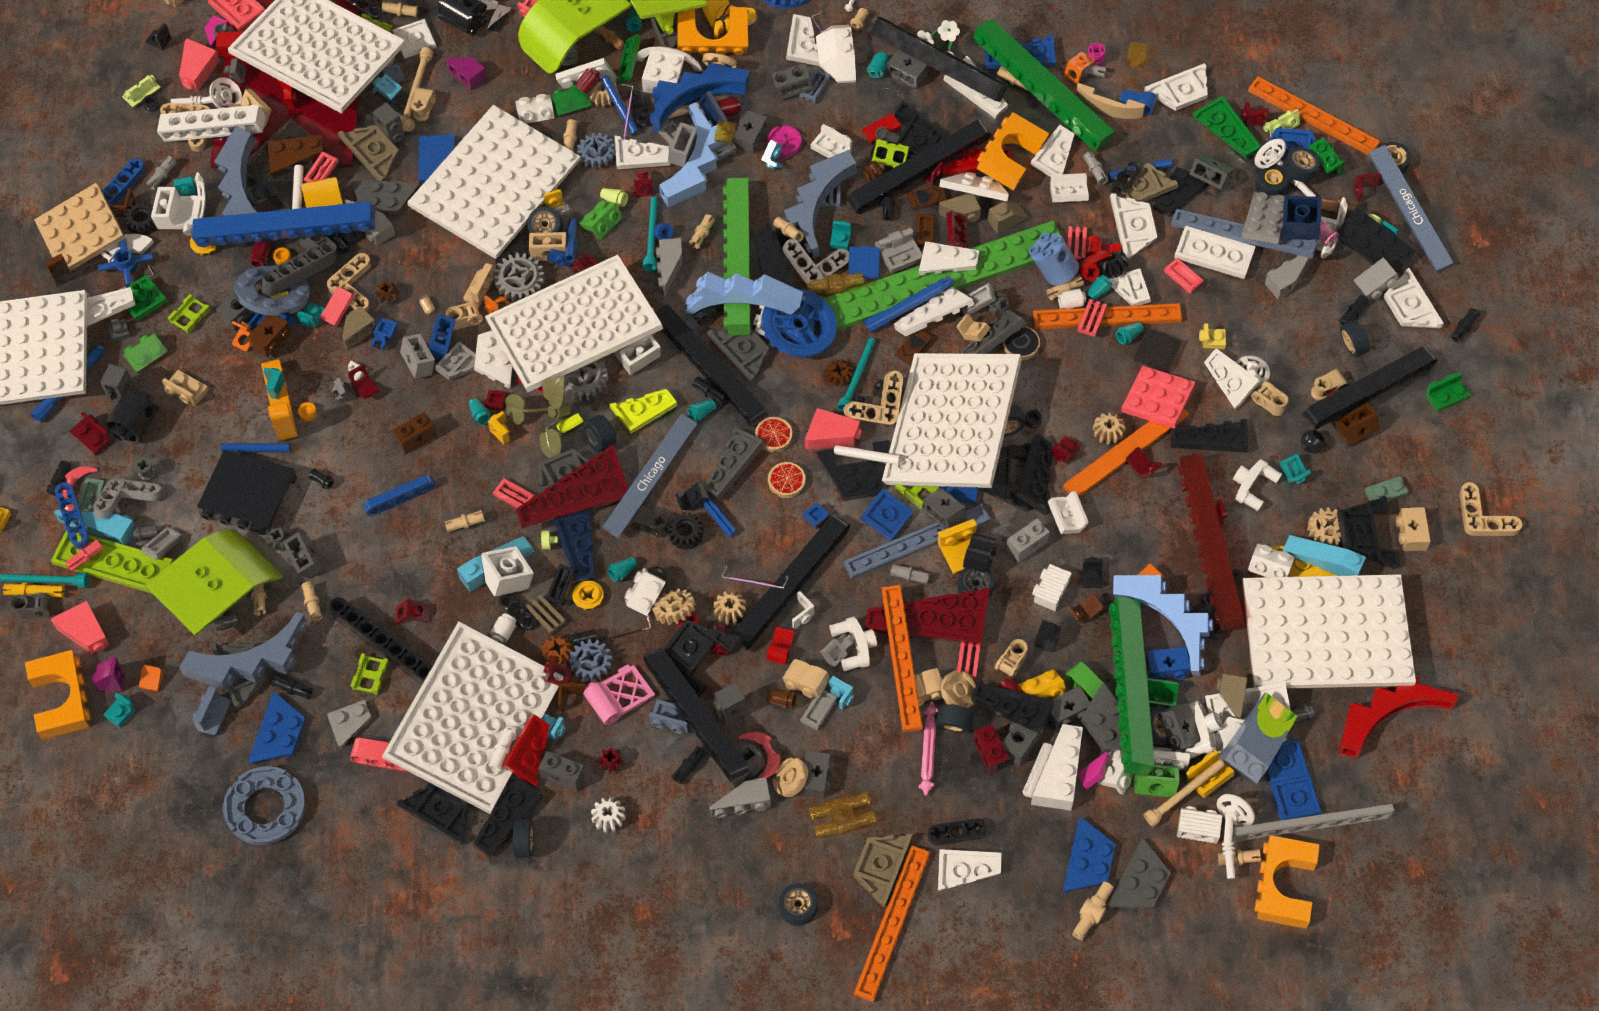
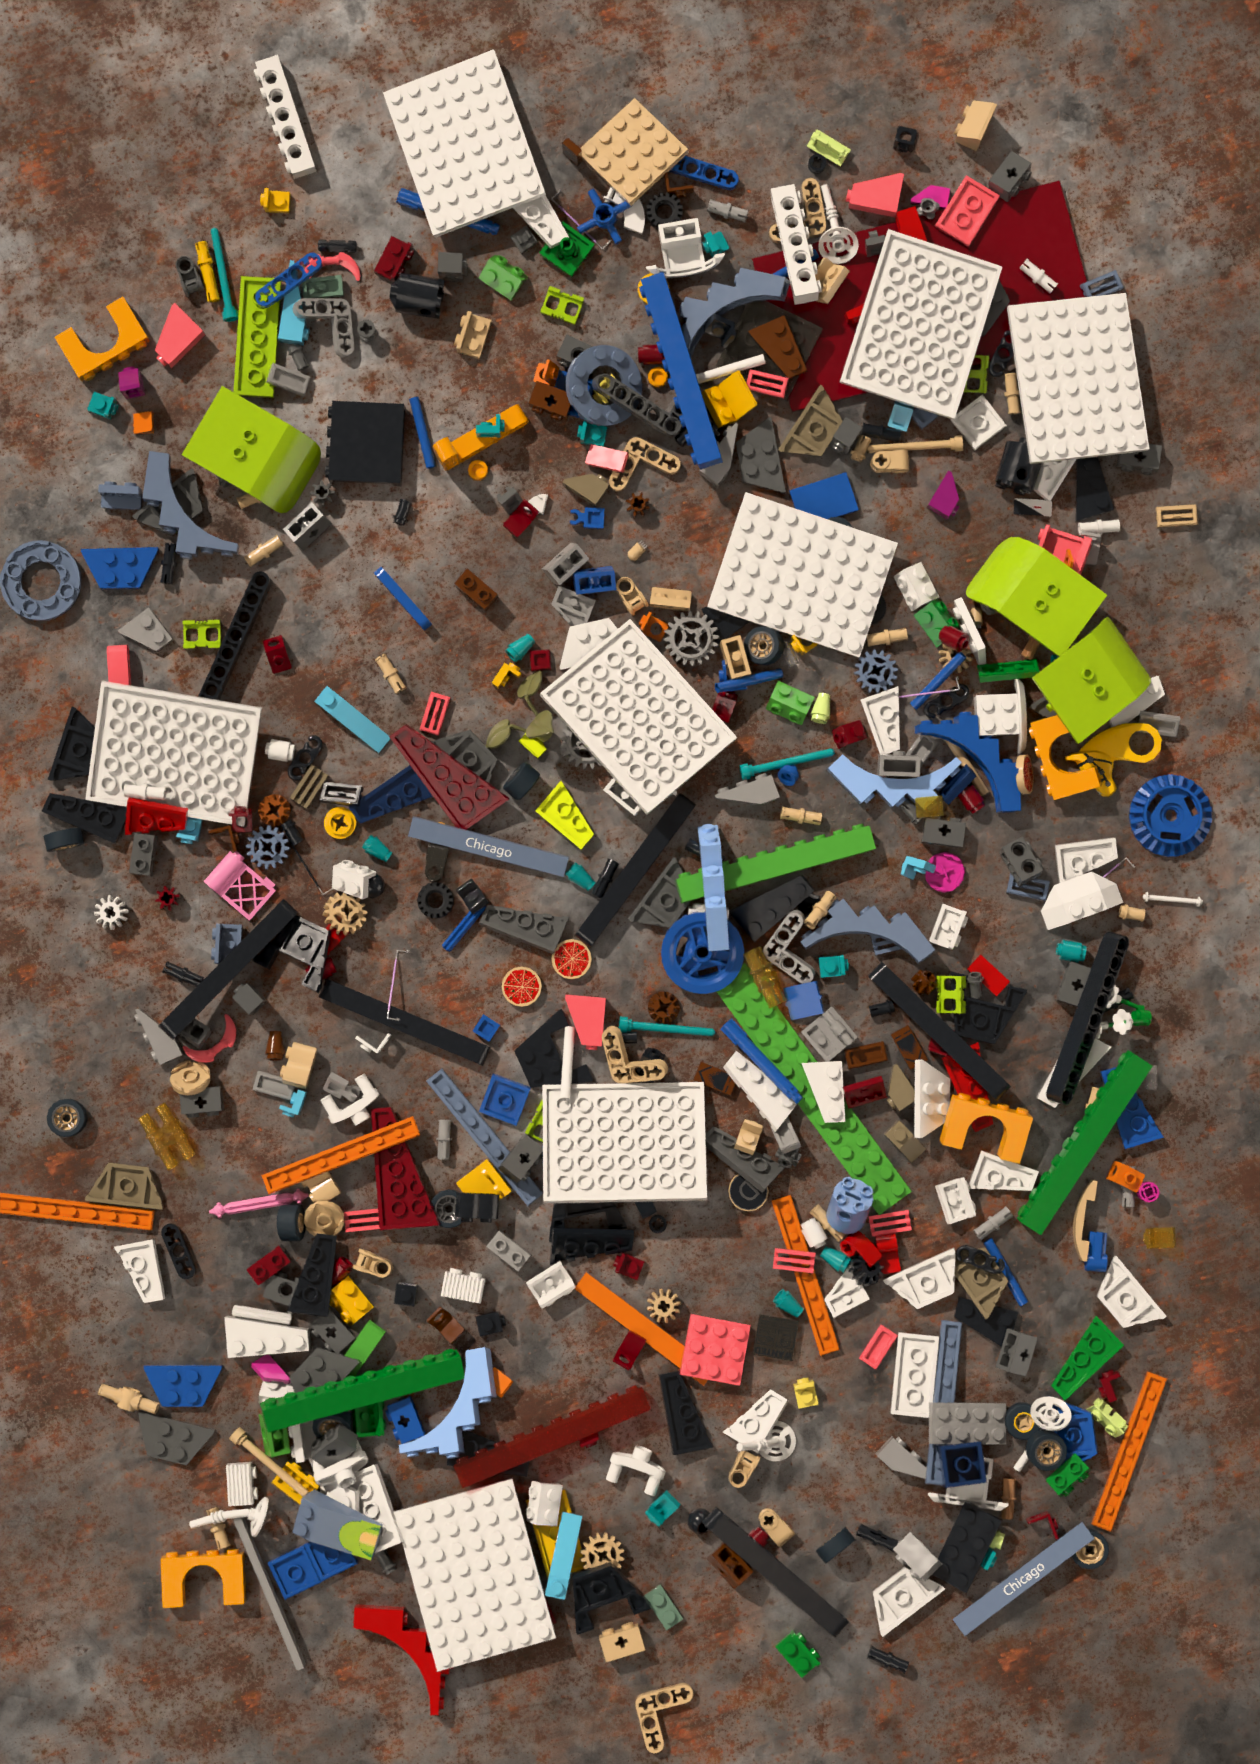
camera: 75 degrees right, 25 degrees up
coral axle [66,540,103,571] -> none
white slope [482,546,534,597] -> none
yellowish green tile [541,530,558,550] -> none
tan gear [714,591,747,625] -> none
red panel [766,627,794,665] -> none
dark tan slope [1216,674,1247,719] -> none
bright pink bush [1320,221,1339,245] -> none

